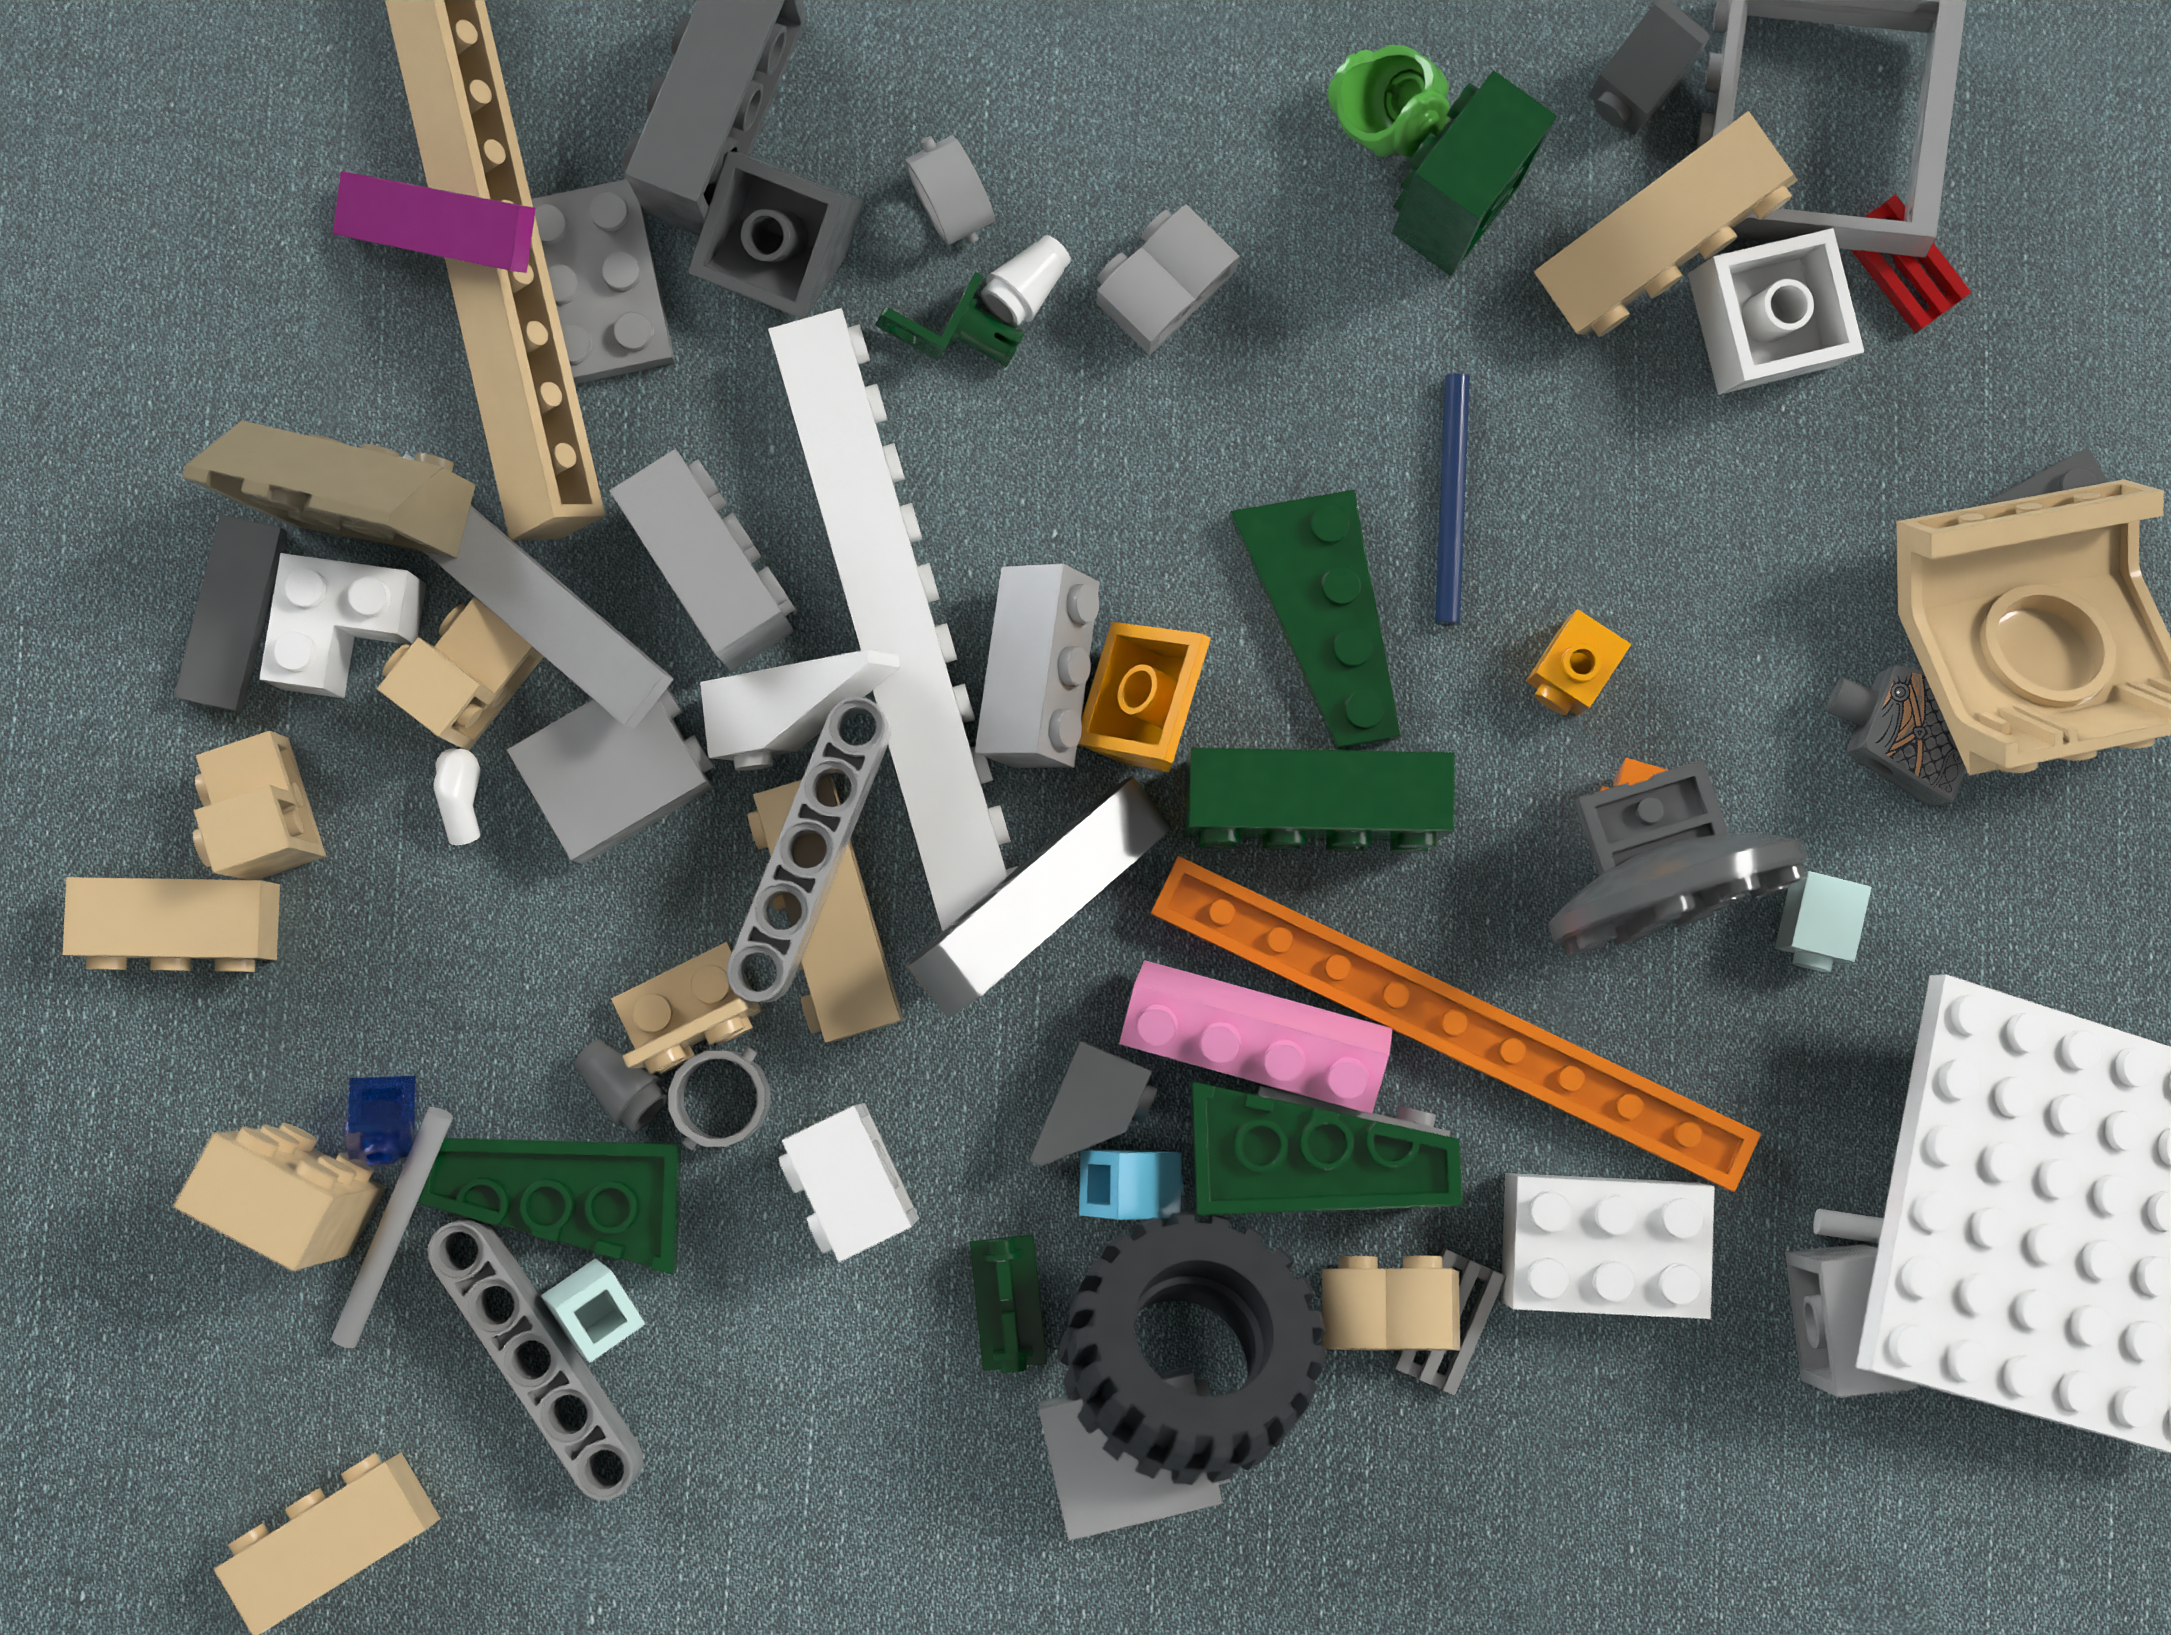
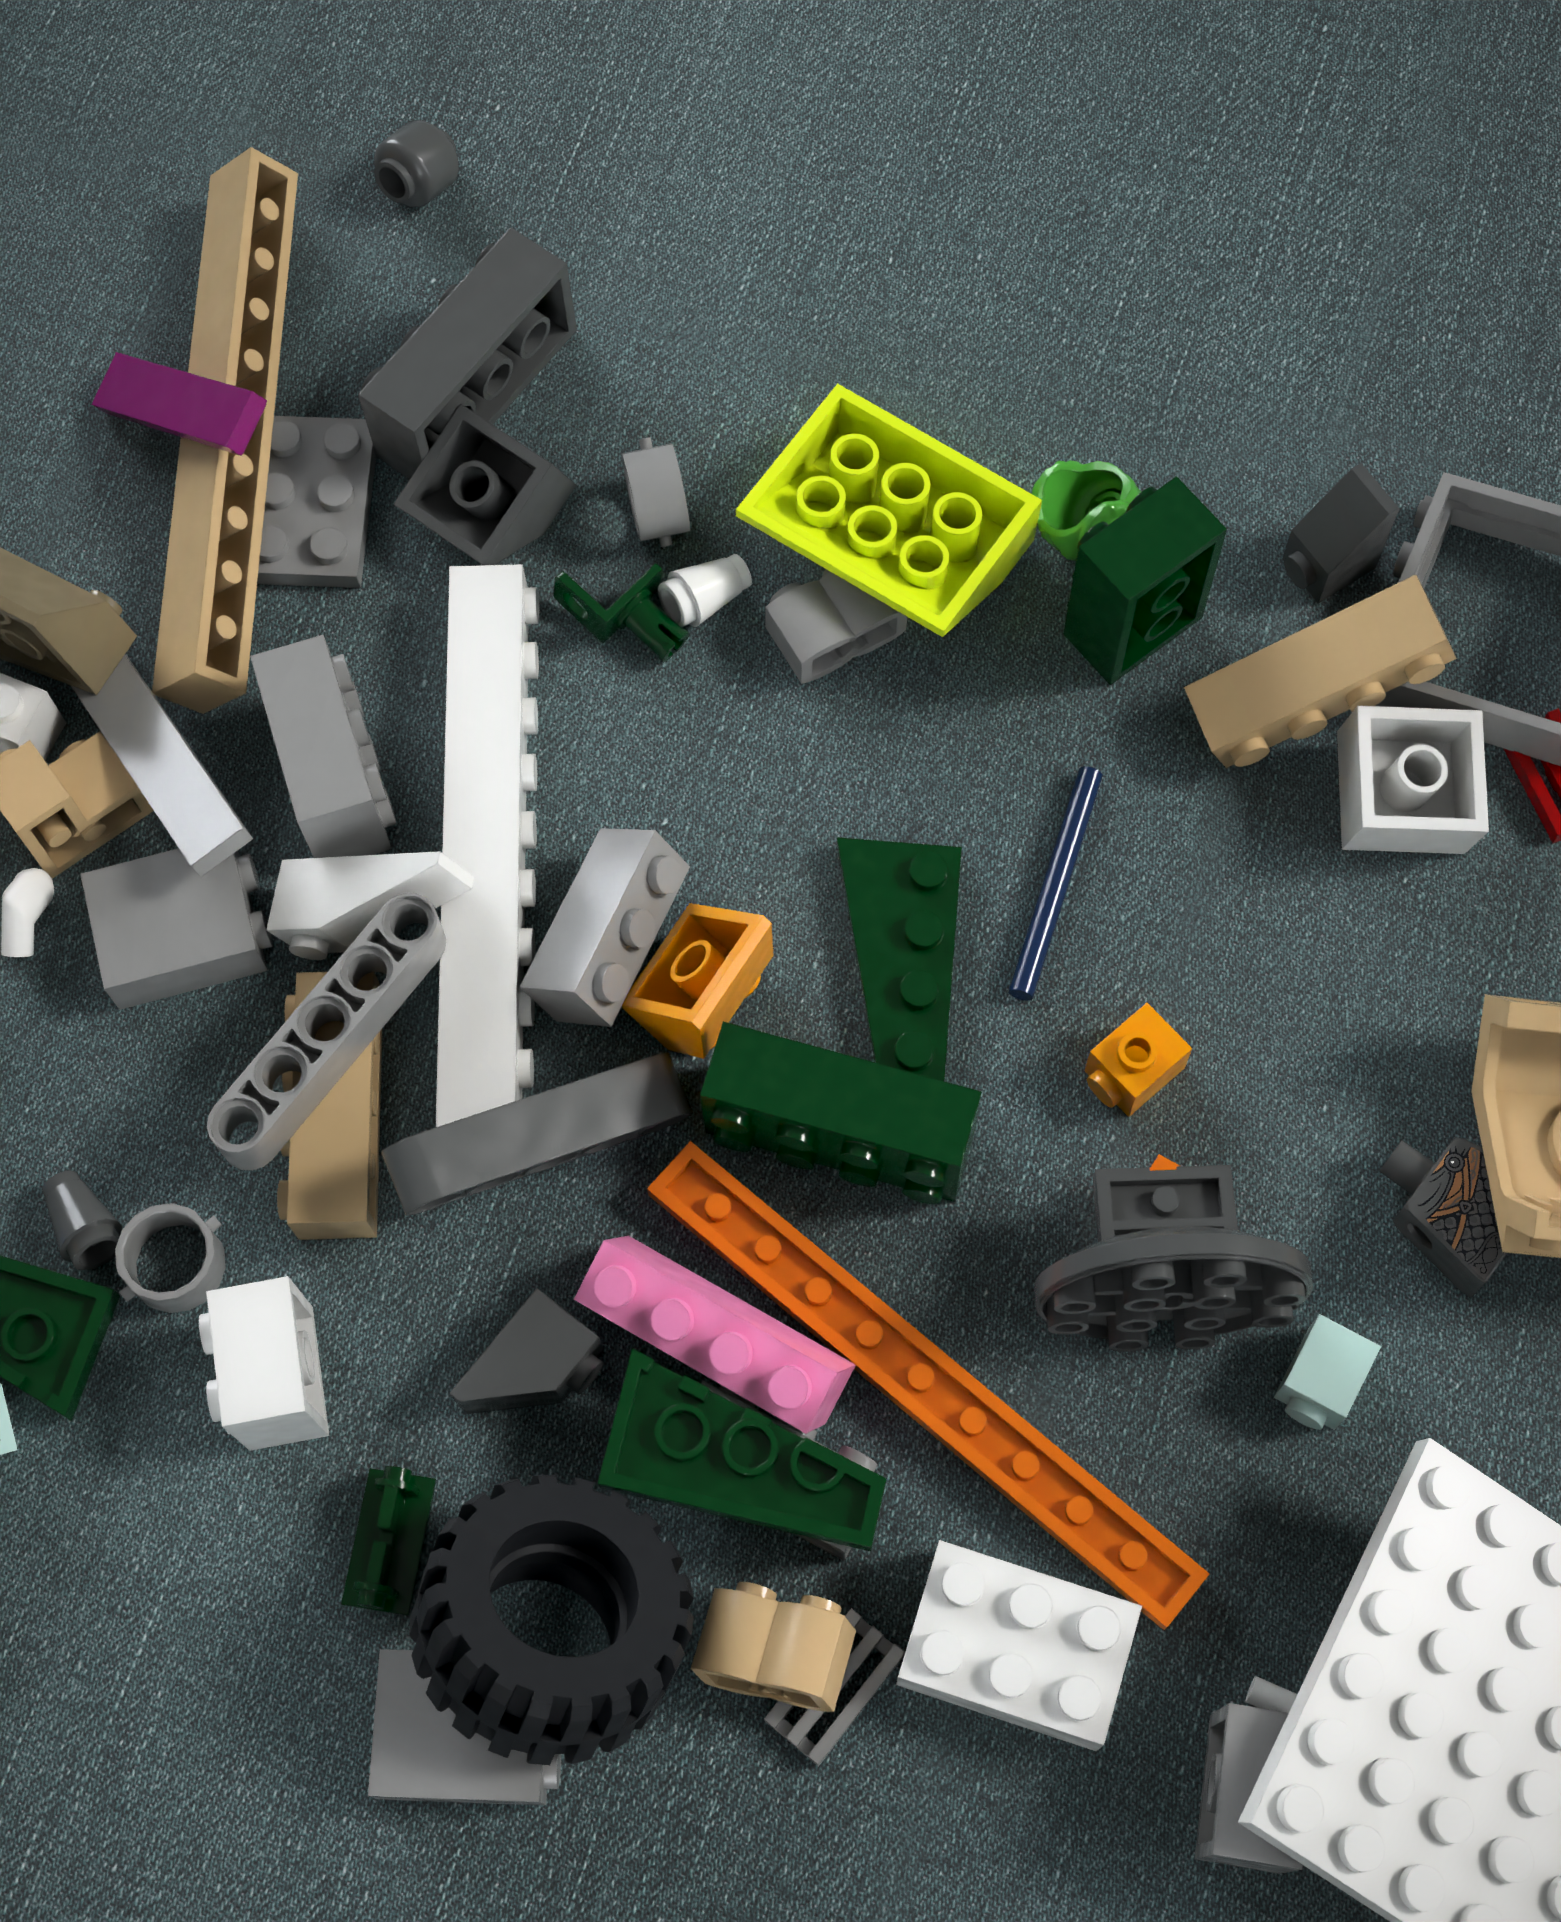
camera: 20 degrees right, 15 degrees down
tan bracket [611,942,763,1074] -> none
medium azure brick [1079,1150,1183,1220] -> none
none -> neon yellow slope [736,383,1042,637]

